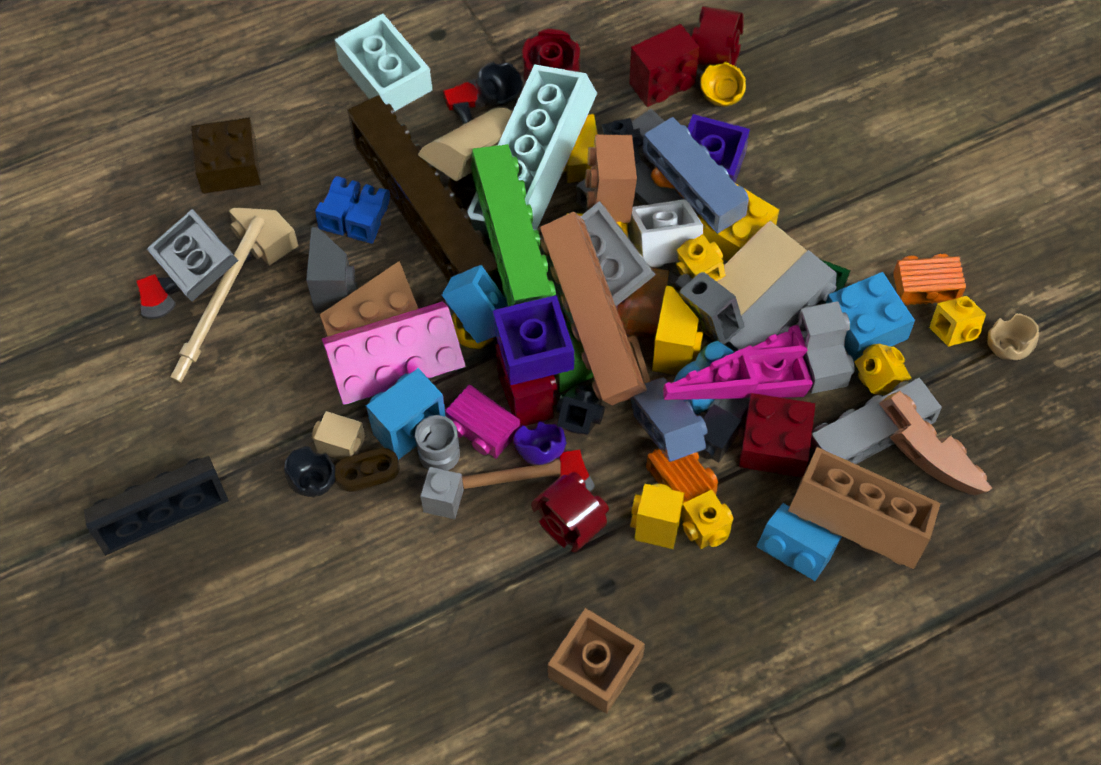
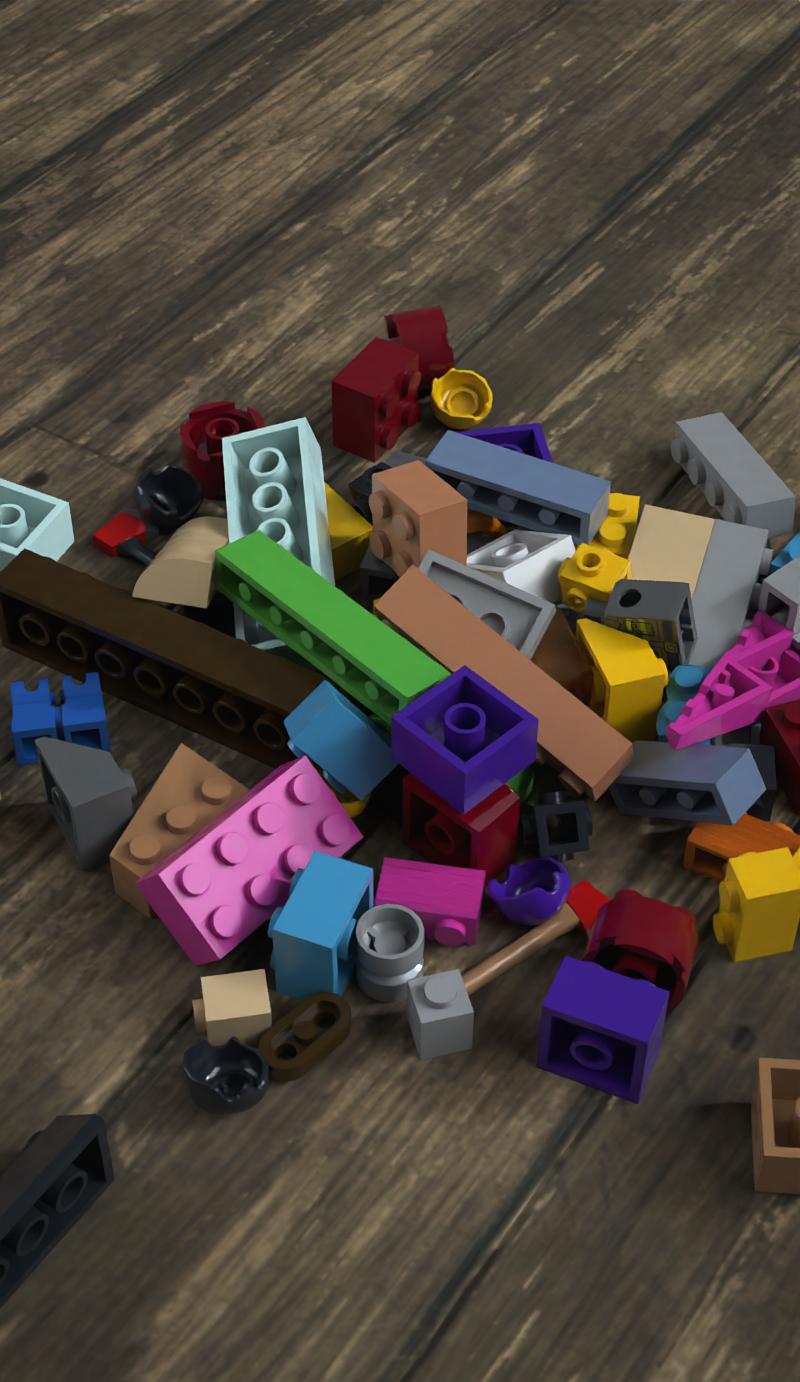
camera: 30 degrees left, 15 degrees down
none -> dark purple brick [536,956,670,1104]
none -> light grey brick [671,412,796,539]

